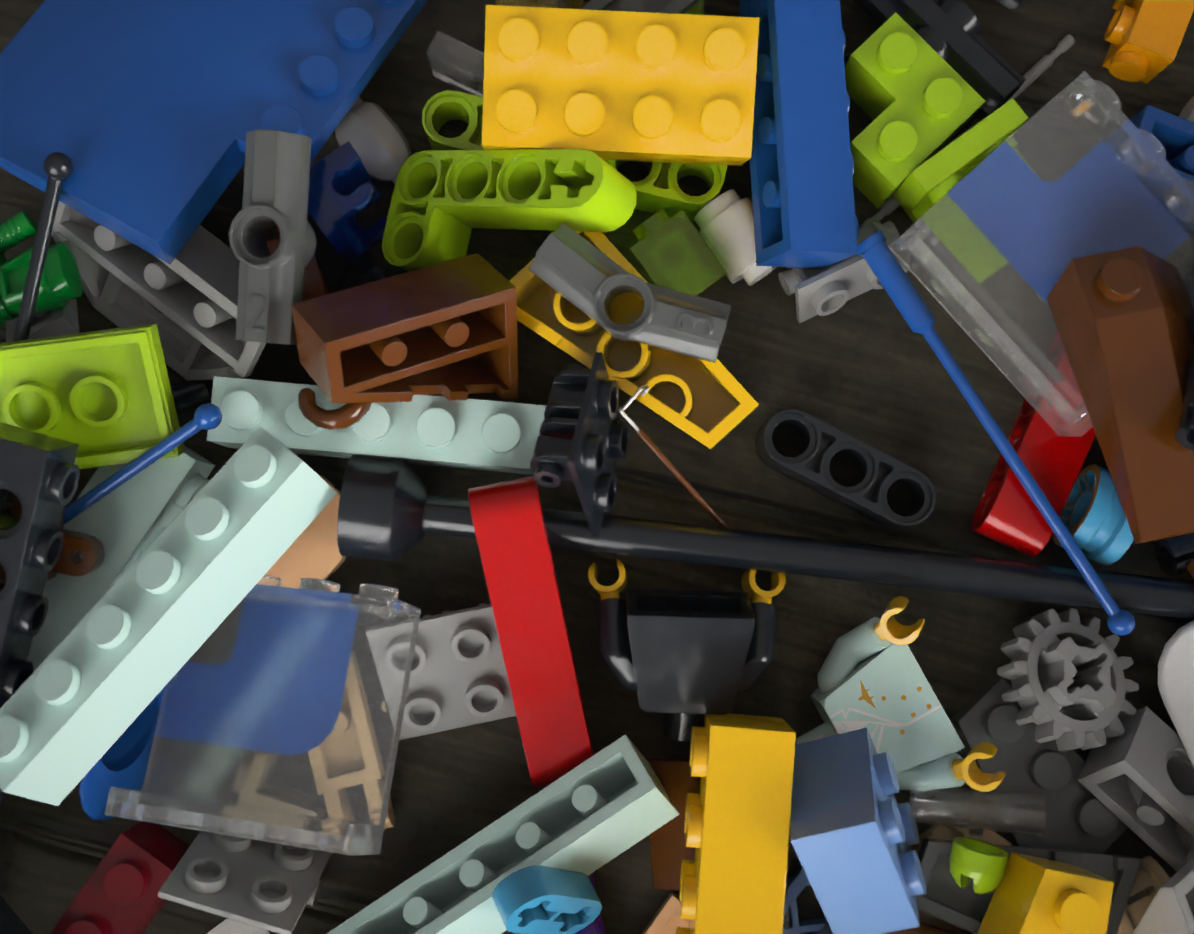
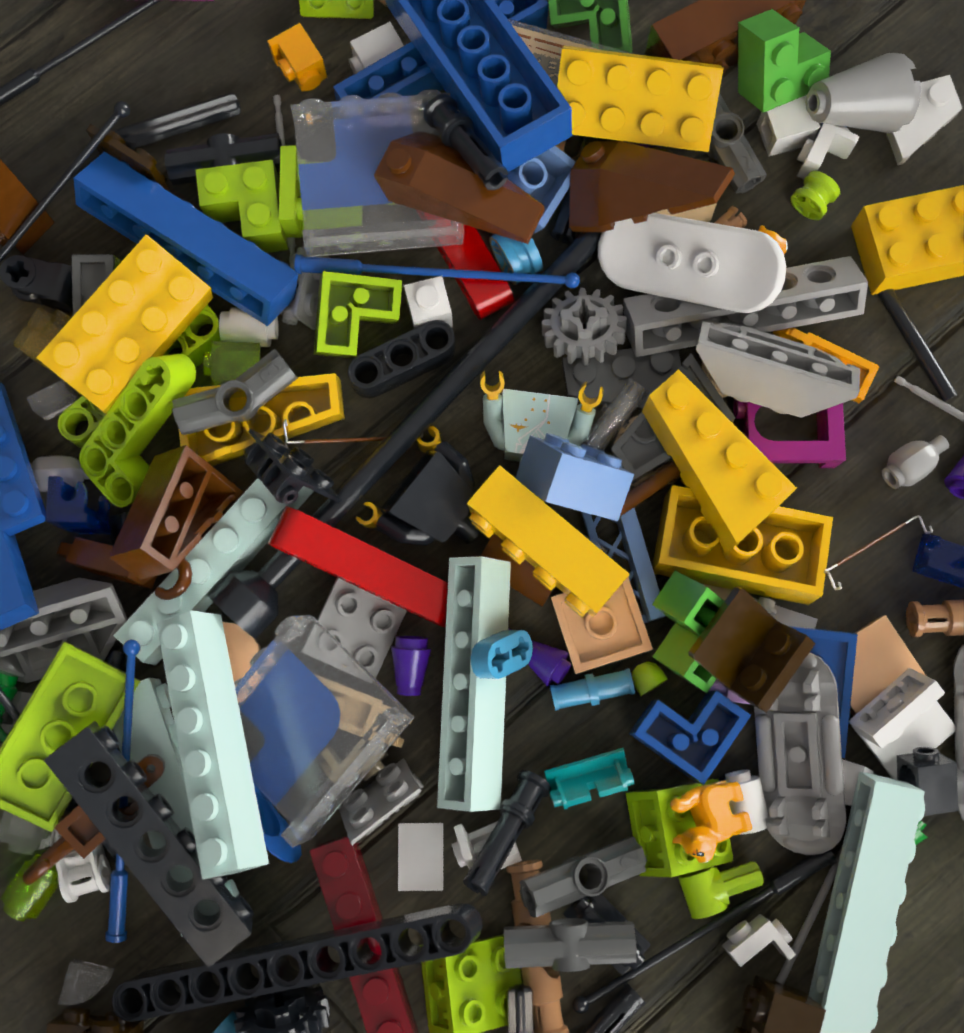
camera: 50 degrees left, 5 degrees down
dark grey piece [229,129,316,345] -> none
lime hinge [949,837,1009,895] -> none
none -> lime brick [314,271,402,358]
none -> dark purple cone [391,636,431,696]
none -> white brick [404,276,453,329]

